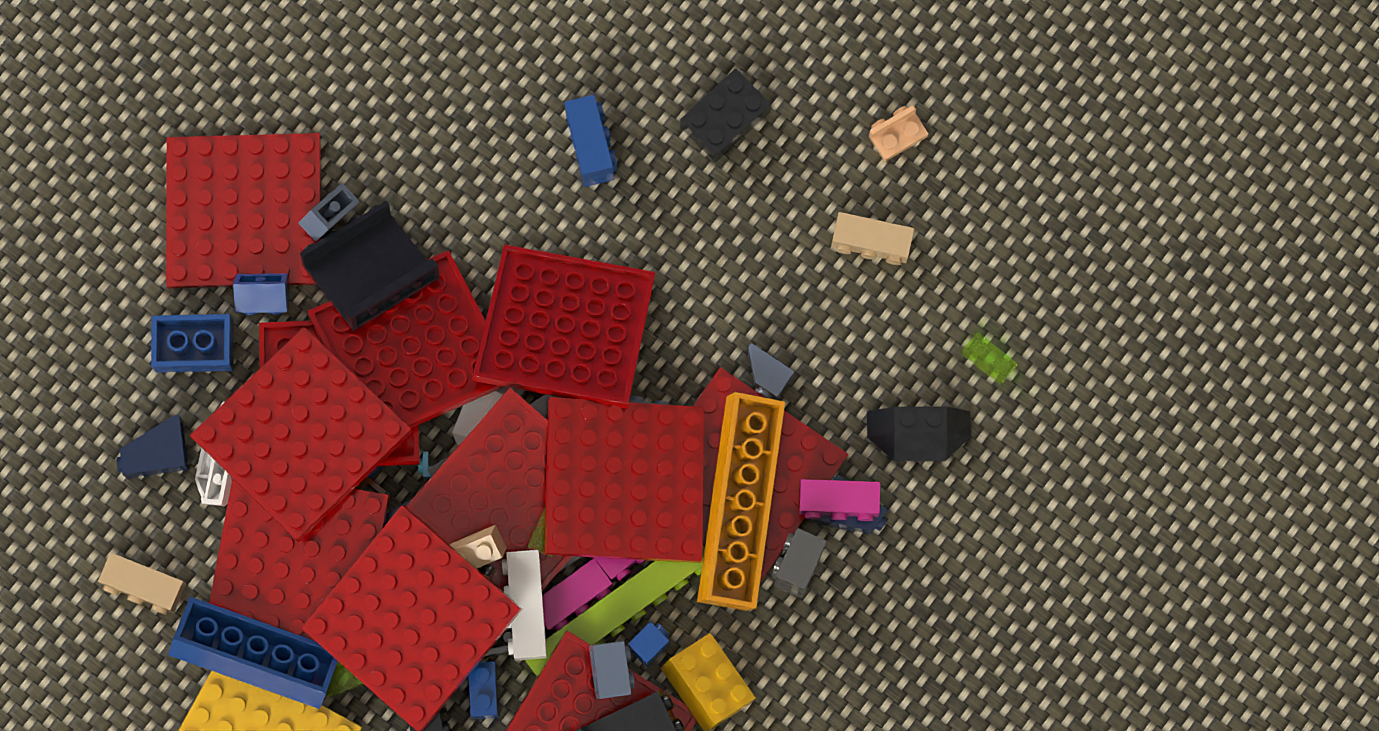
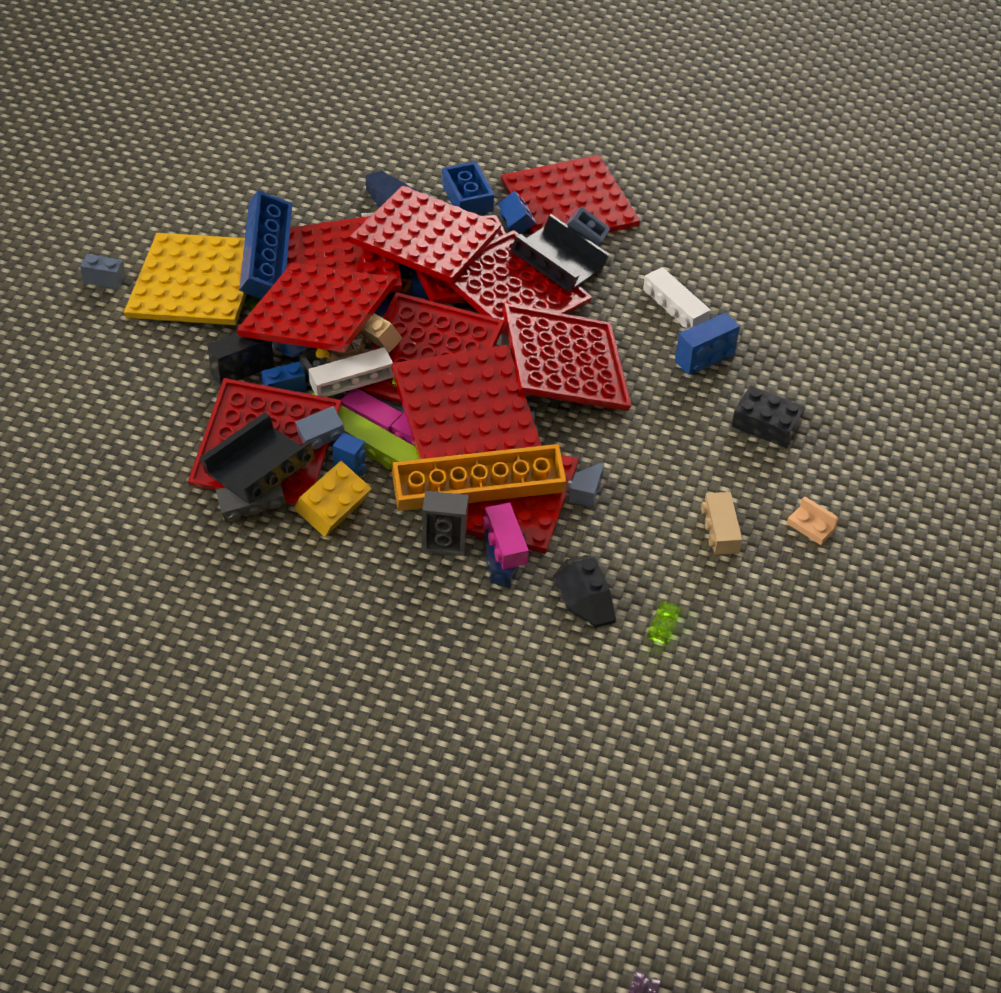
camera: 70 degrees right, 30 degrees down
tan brick [98,552,187,615] -> none
none -> white brick [643,267,711,329]

